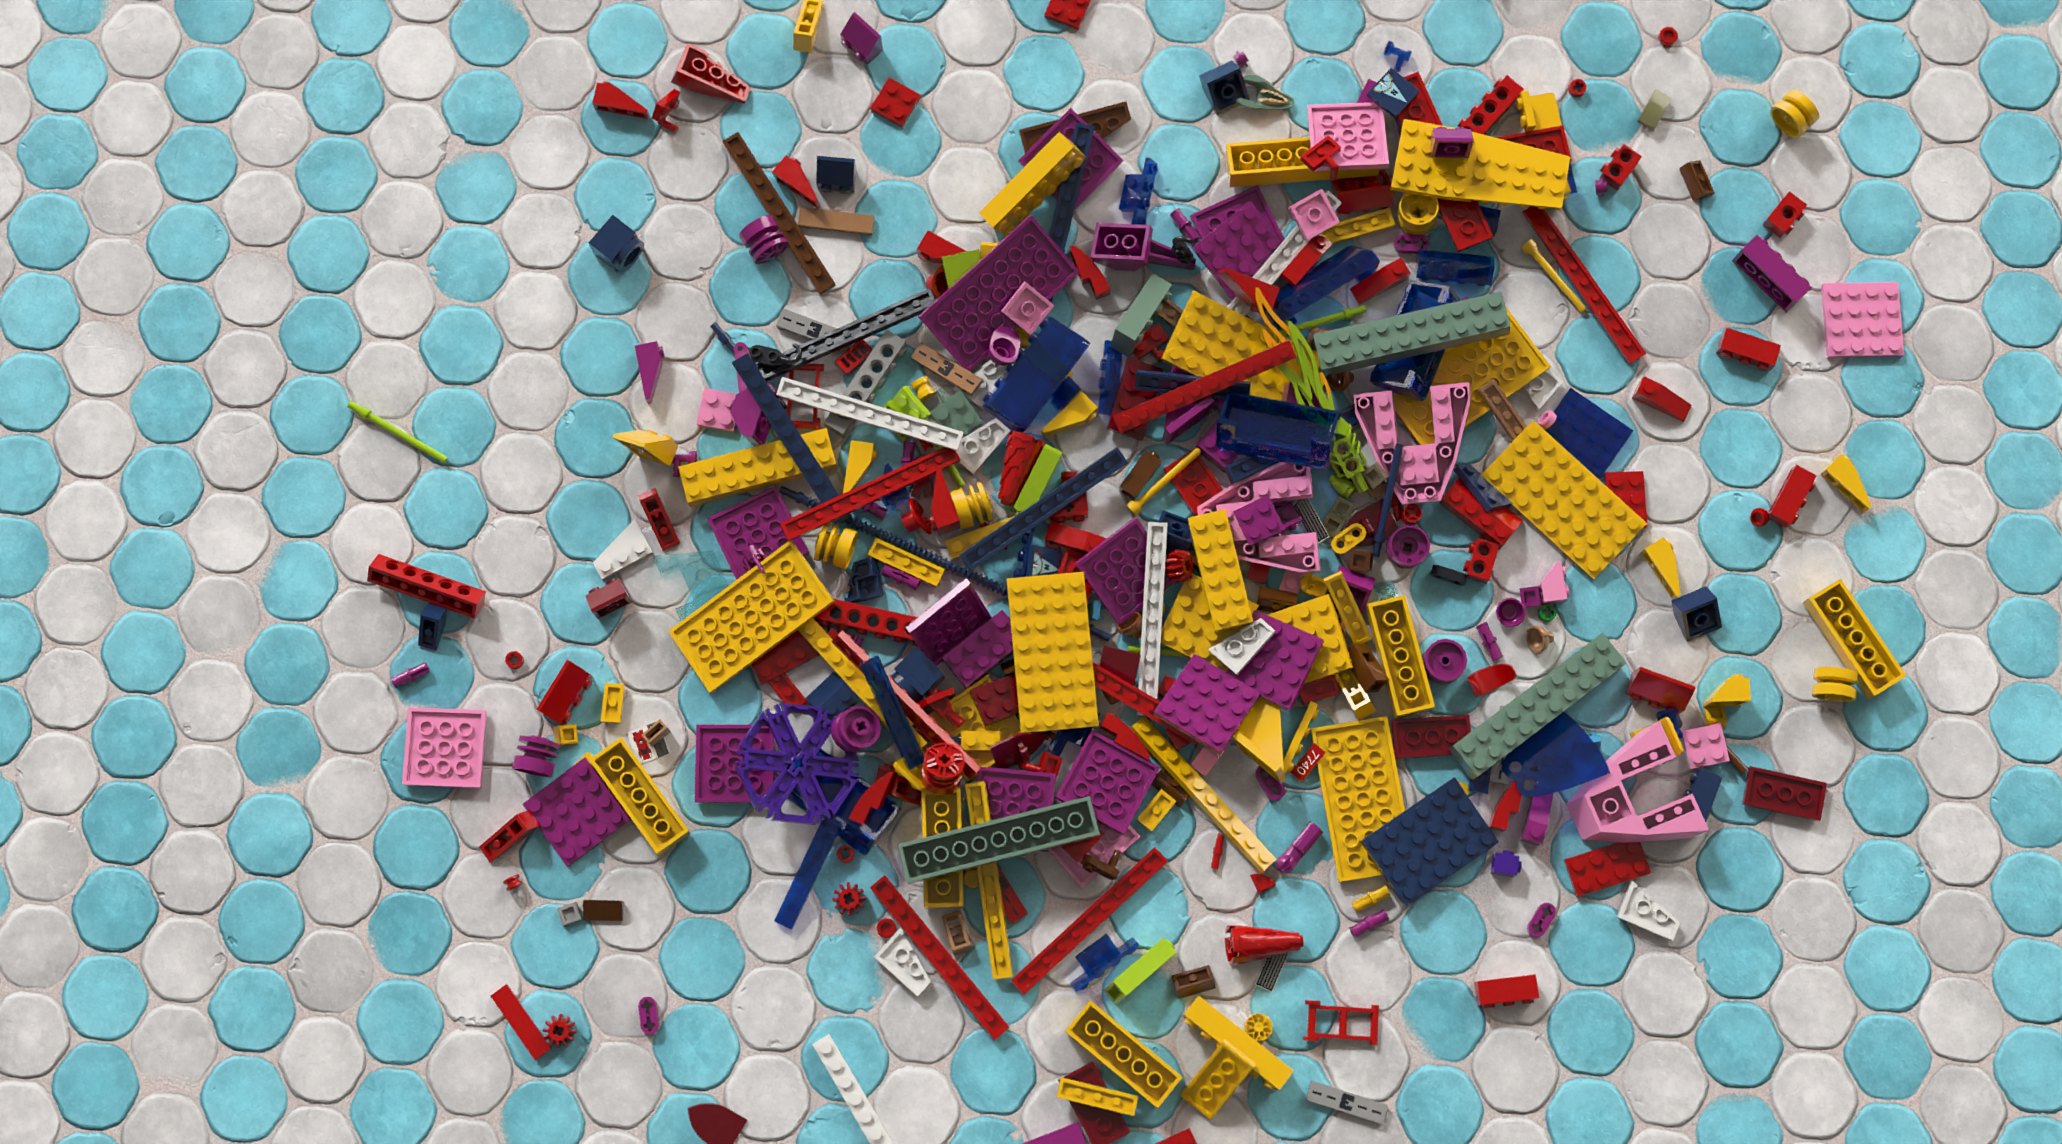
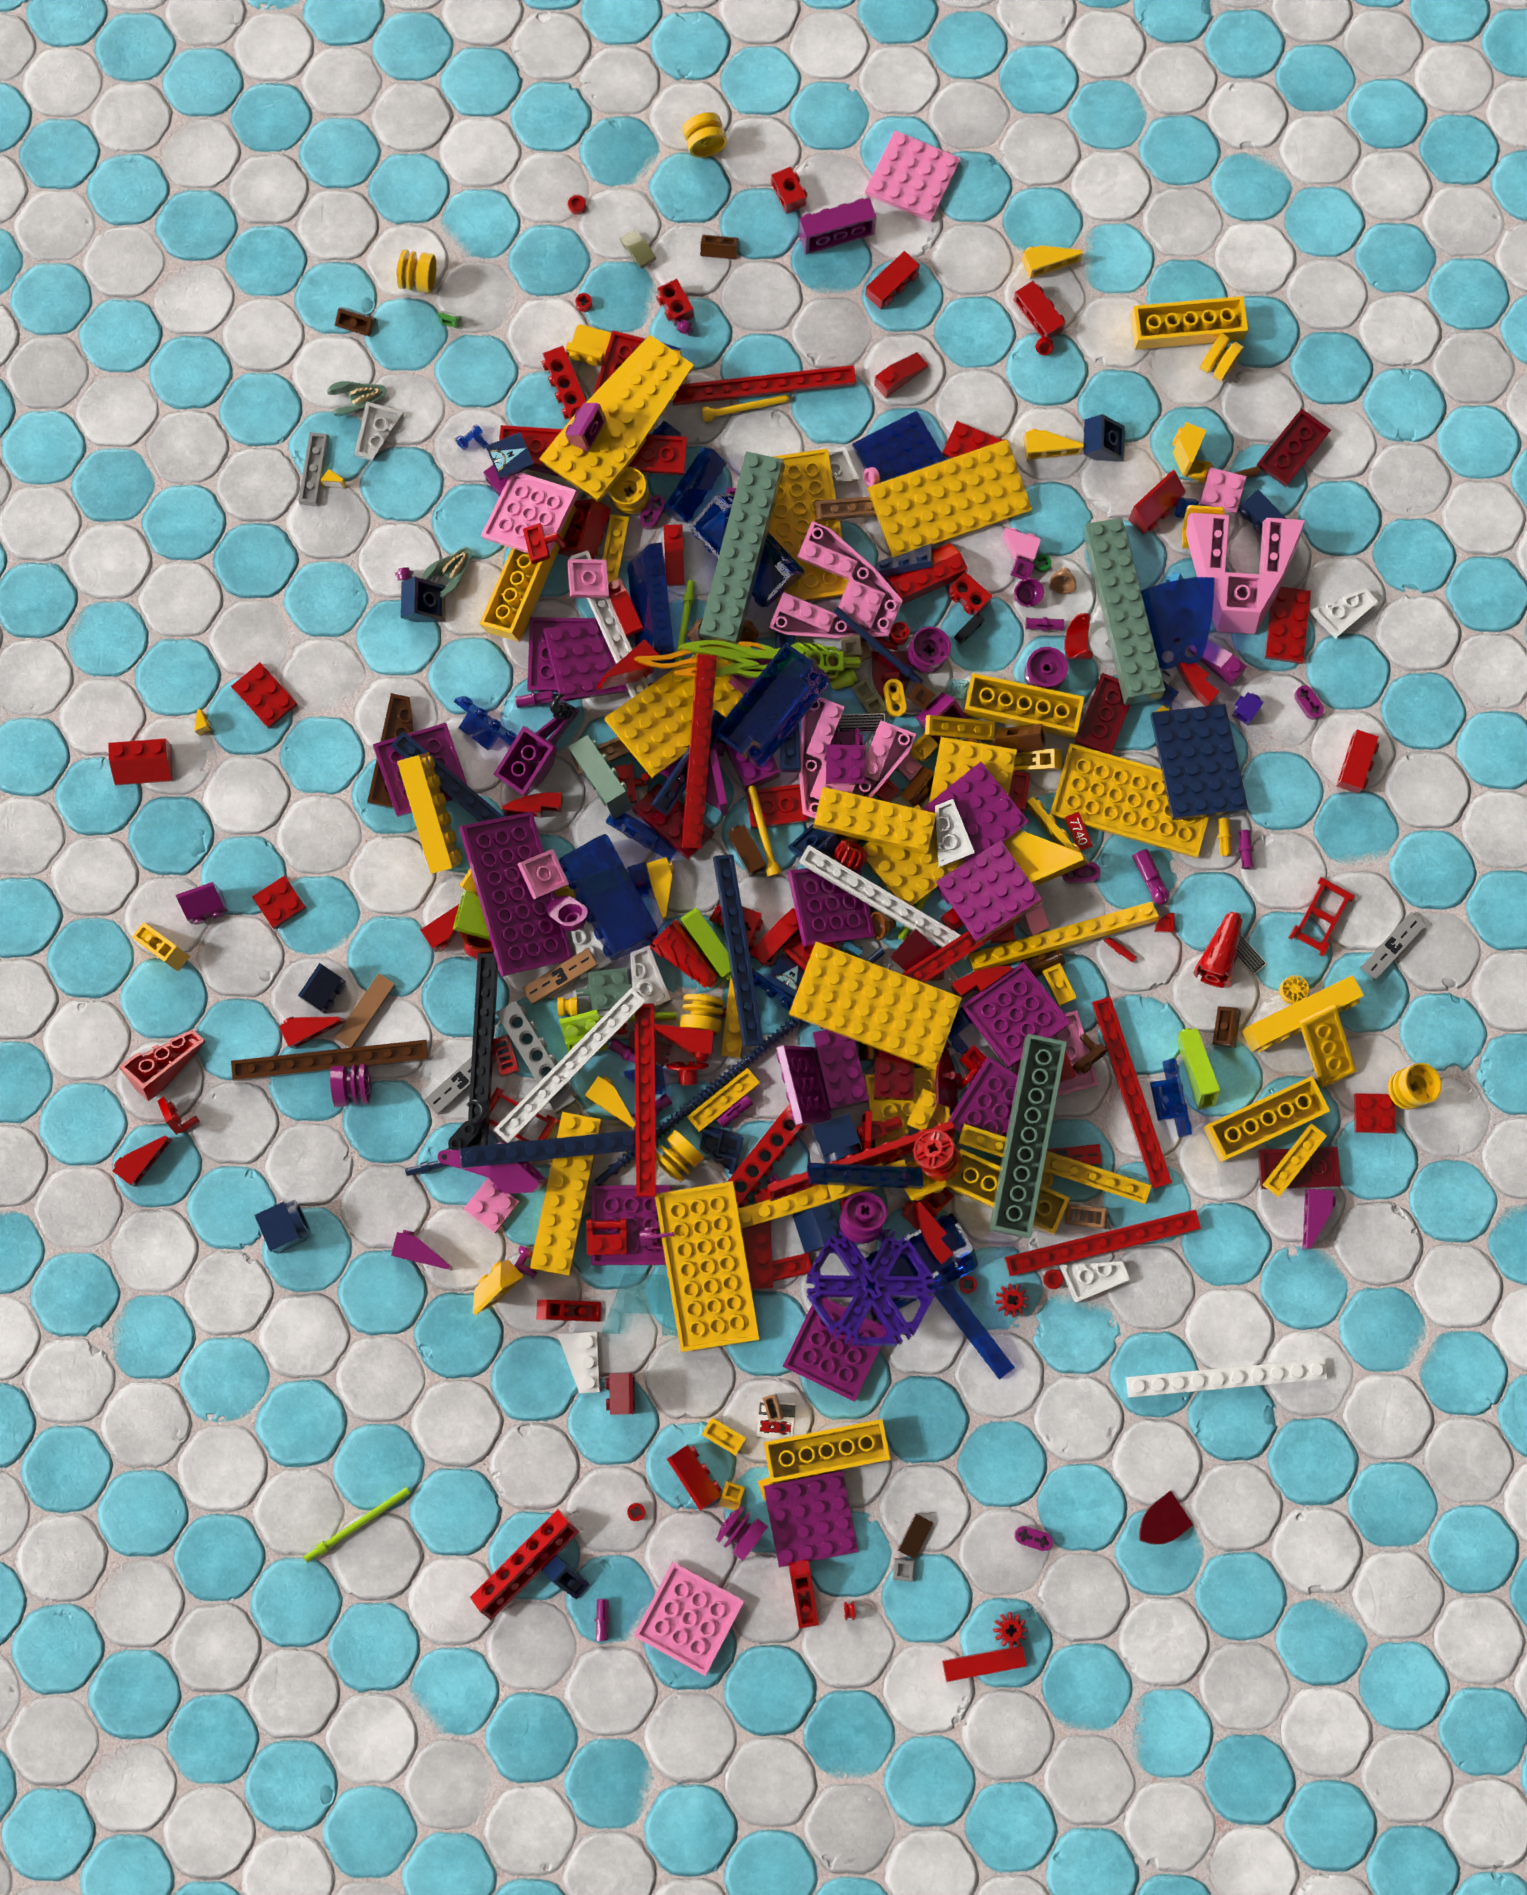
camera: 65 degrees left, 0 degrees up
none -> red plate [586,1218,627,1255]

